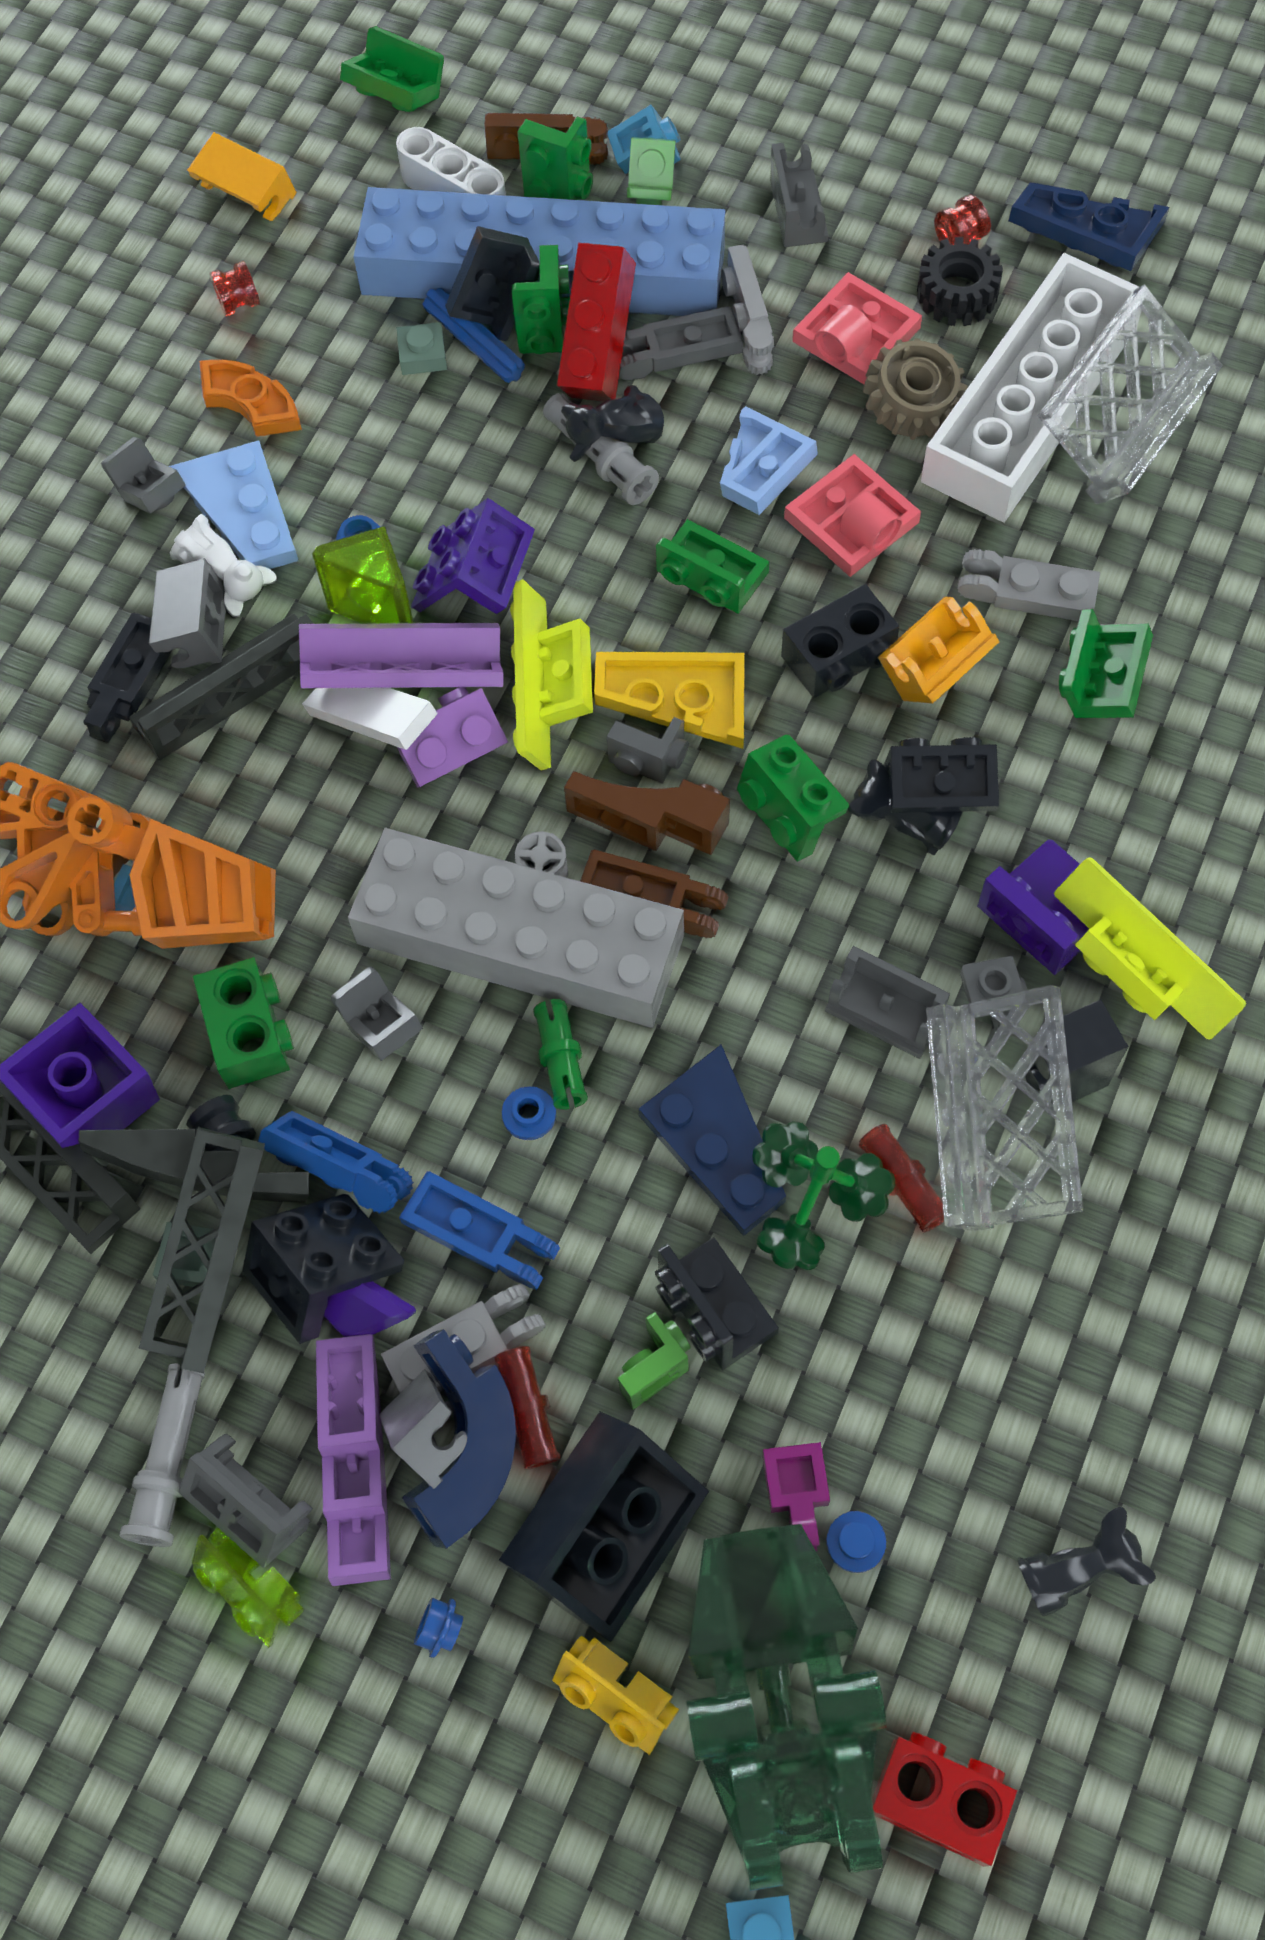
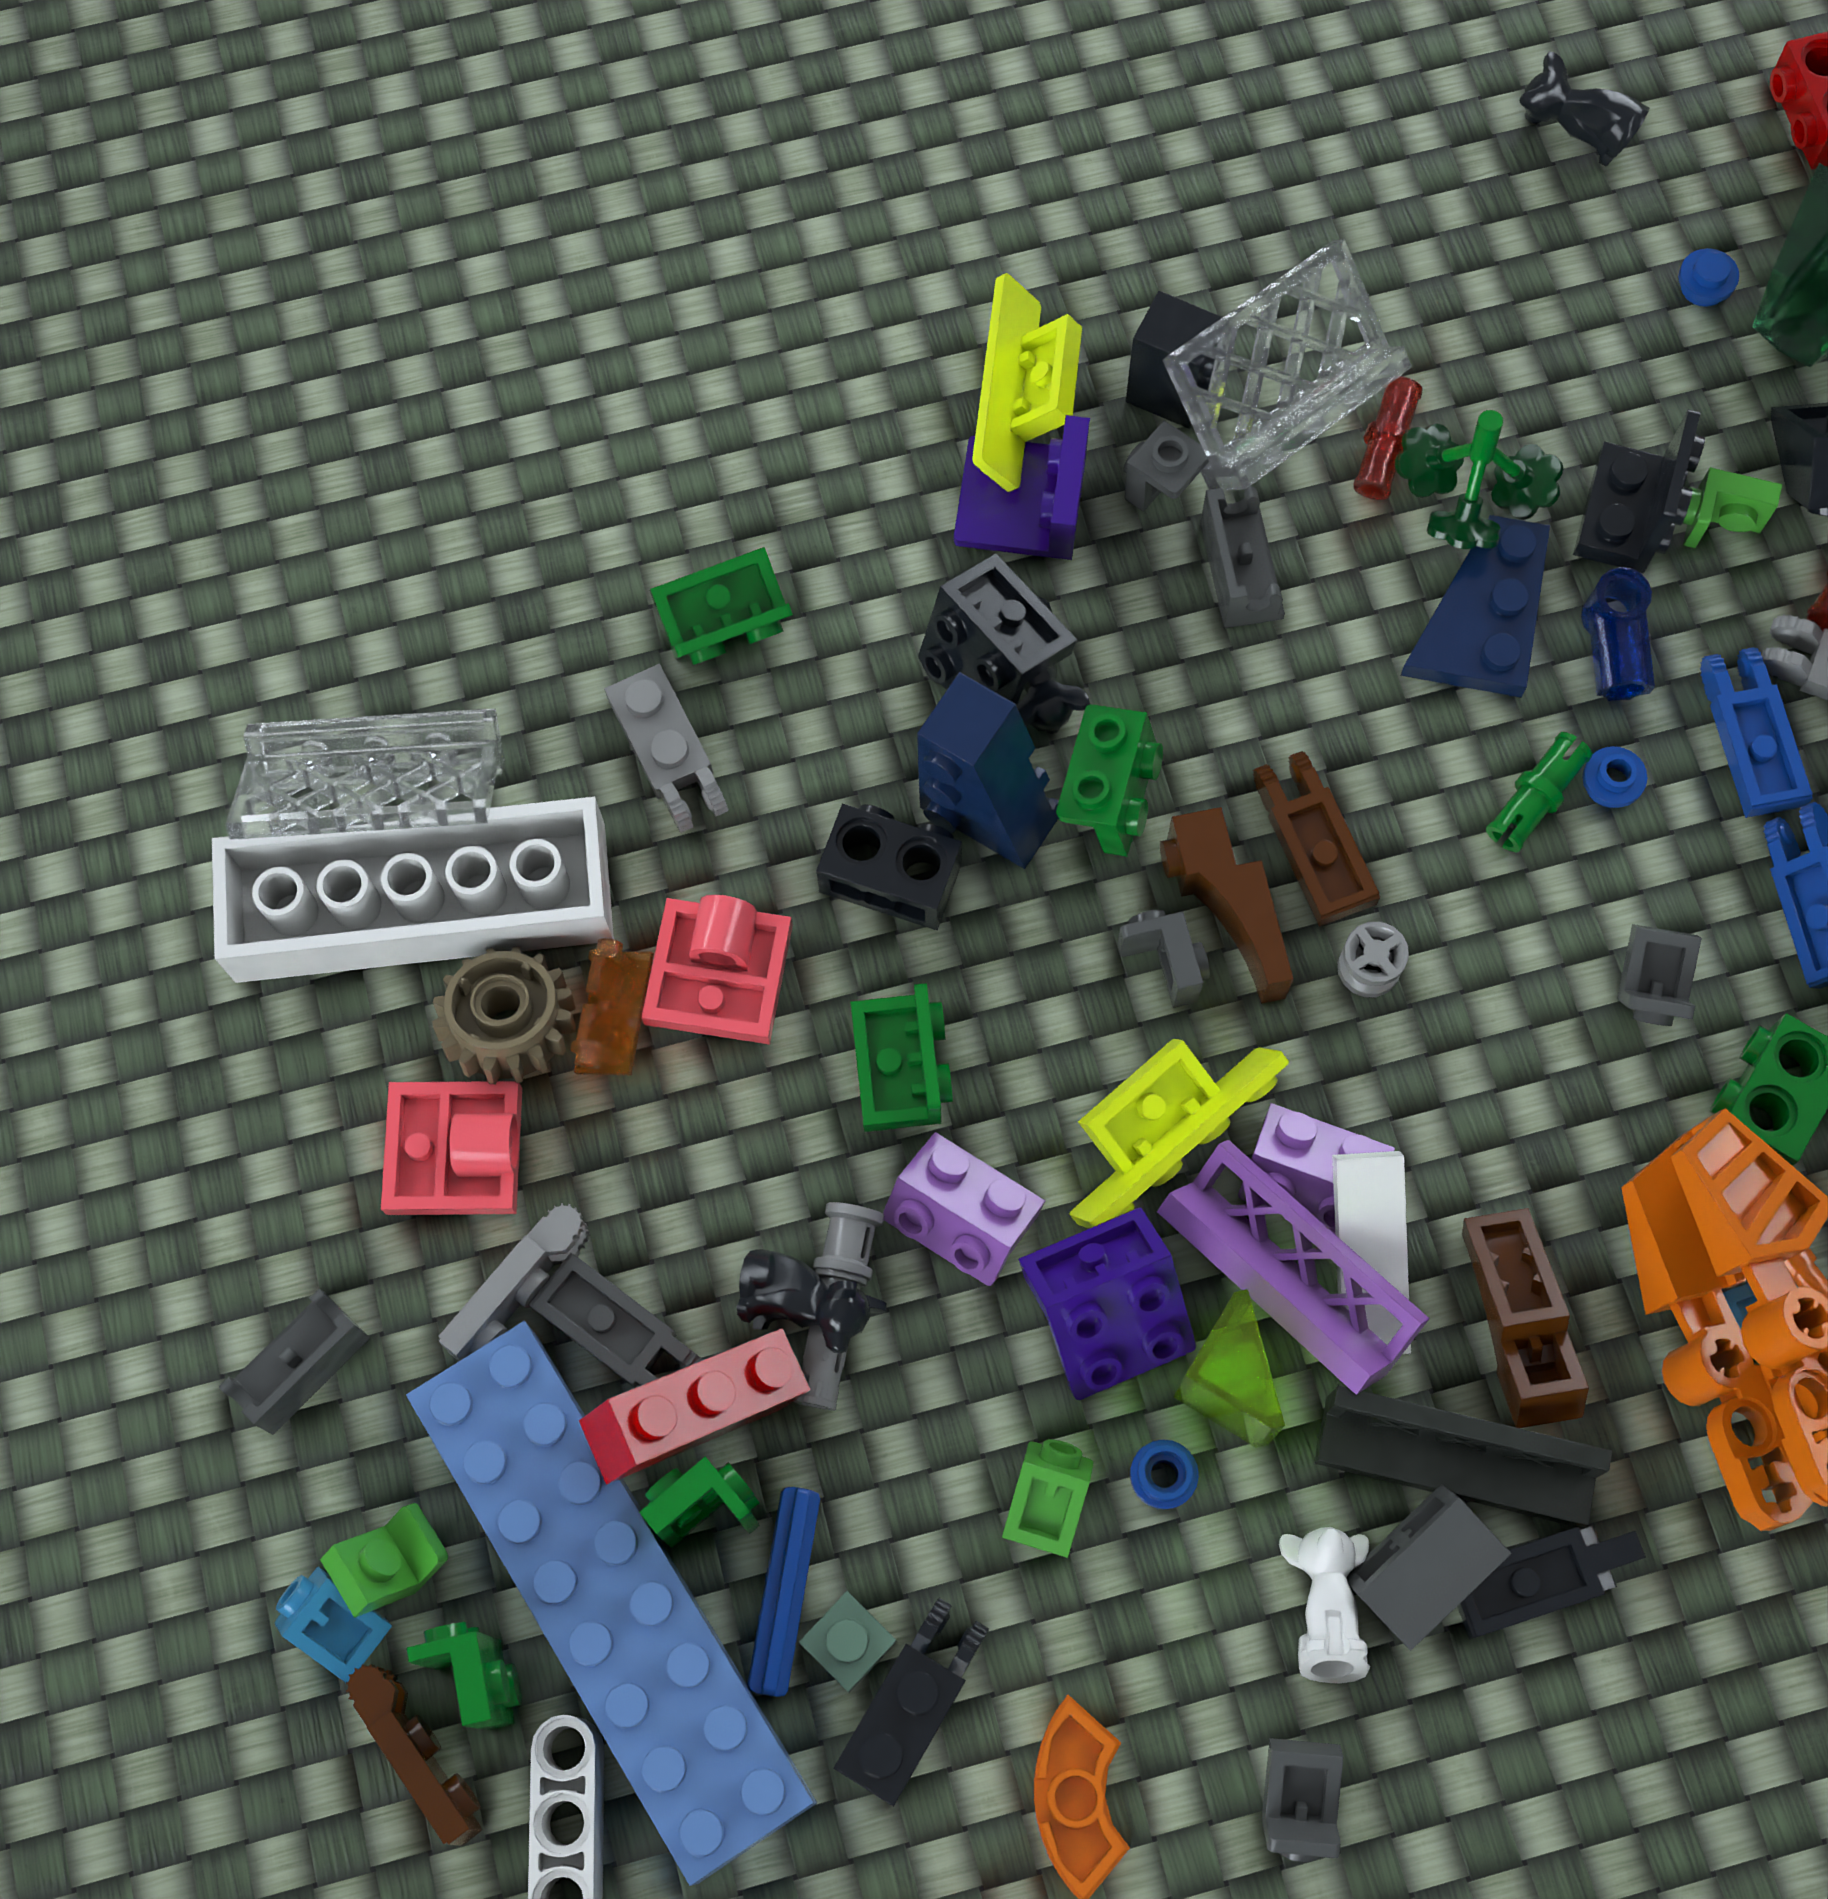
camera: 130 degrees left, 5 degrees up
light blue wing [169,440,298,569] -> none
light grey brick [348,828,684,1028] -> none
black bracket [445,226,540,341] -> none
yellow wing [594,652,744,749] -> none
light blue wing [720,406,818,515] -> none
magenta plate [762,1442,830,1555] -> none
light orange hinge [878,597,1000,704] -> none
black tyre [917,237,1003,326] -> none
clear red wheel [934,194,991,245] -> none
dark blue wing [1008,182,1170,271] -> none
none -> clear orange hinge [570,938,654,1075]
none -> black hinge [833,1598,989,1807]
none -> medium lavender bracket [883,1132,1045,1286]
none -> dark blue wedge [917,672,1059,869]
none -> bright green bracket [1002,1439,1094,1558]
none -> reddish brown slope [1462,1208,1589,1428]
none -> clear blue piece [1581,567,1655,701]

